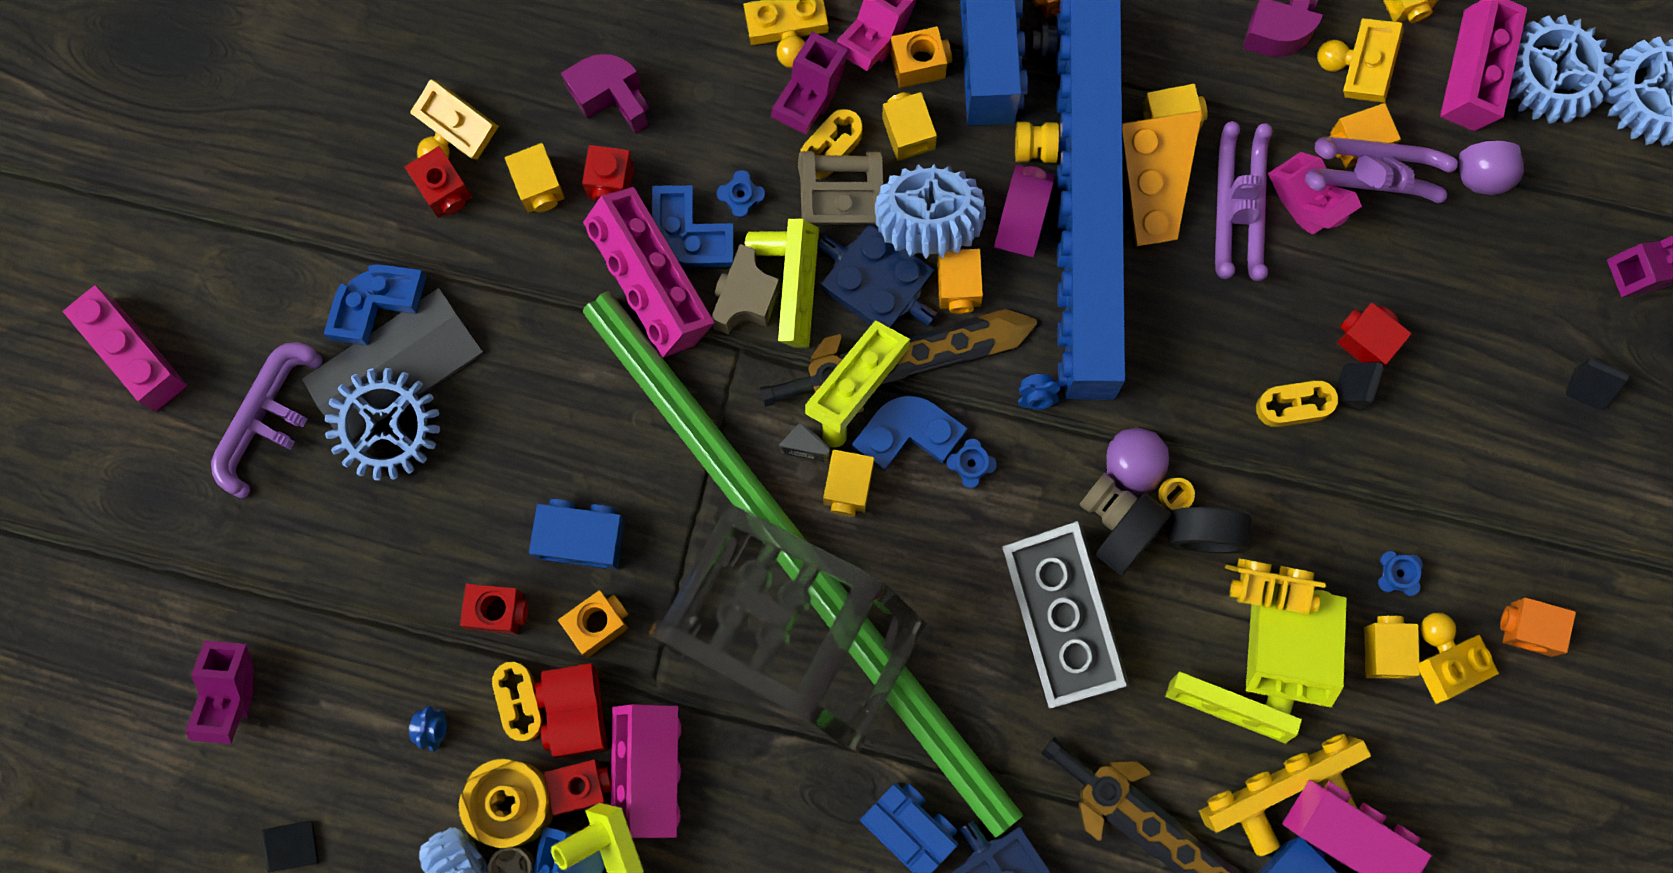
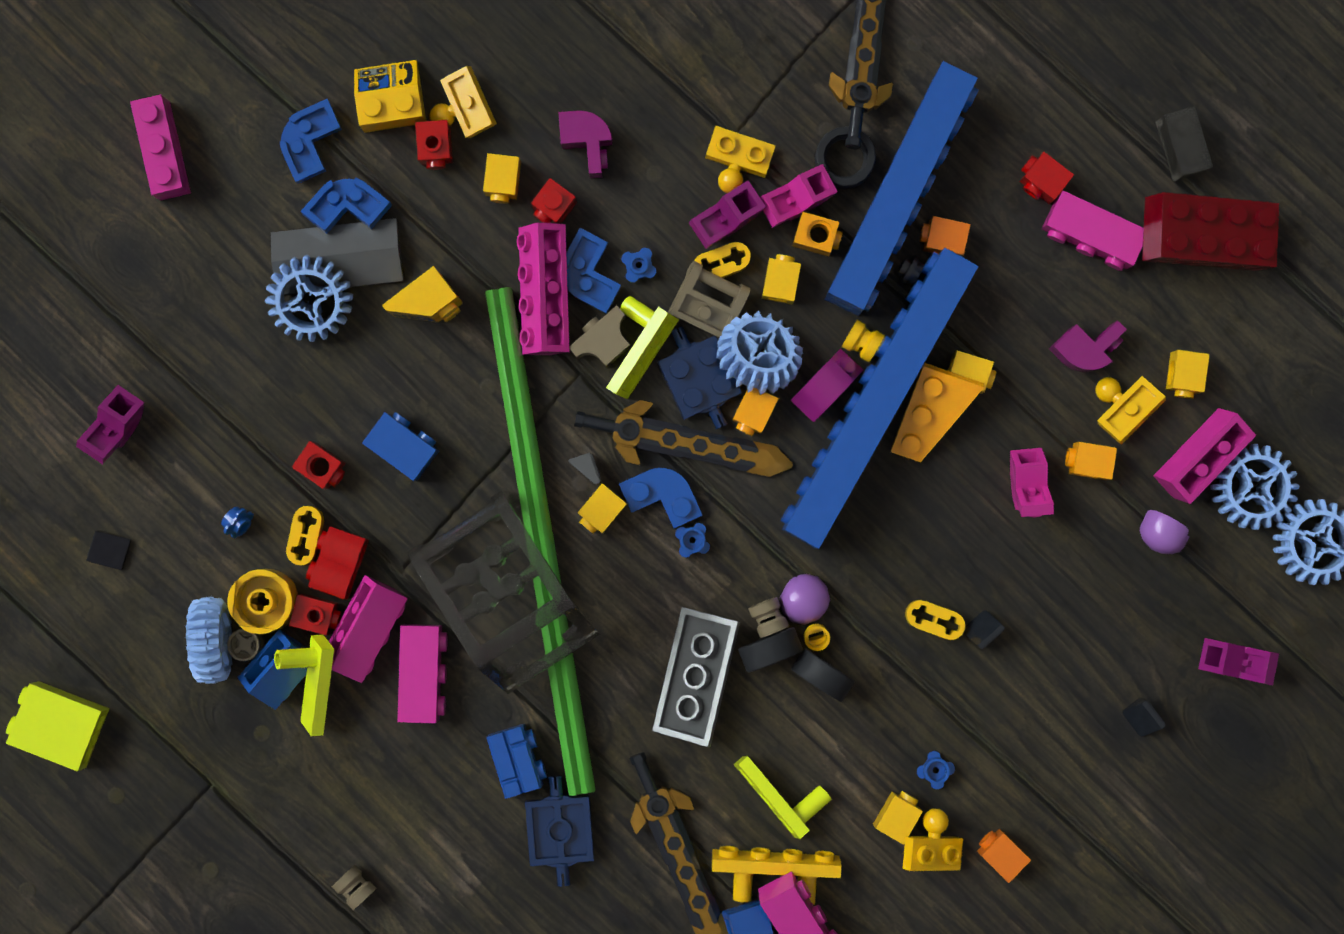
camera: 25 degrees right, 10 degrees up
medium lavender piece [211,342,323,498] -> none
light orange brick [558,590,629,658] -> none
neon yellow piece [805,320,910,447] -> none
blue plate [1018,374,1060,410] -> none
medium lavender piece [1215,121,1273,282] -> none
yellow hinge [1225,559,1326,615] -> none
neon yellow brick [1246,582,1347,707] -> none
medium lavender piece [1305,136,1458,203] -> none
red brick [1337,302,1412,367] -> none
none -> blue plate [280,99,342,184]
none -> yellow slope [354,60,426,133]
none -> yellow slope [382,266,463,322]
none -> dark pink brick [397,624,448,723]

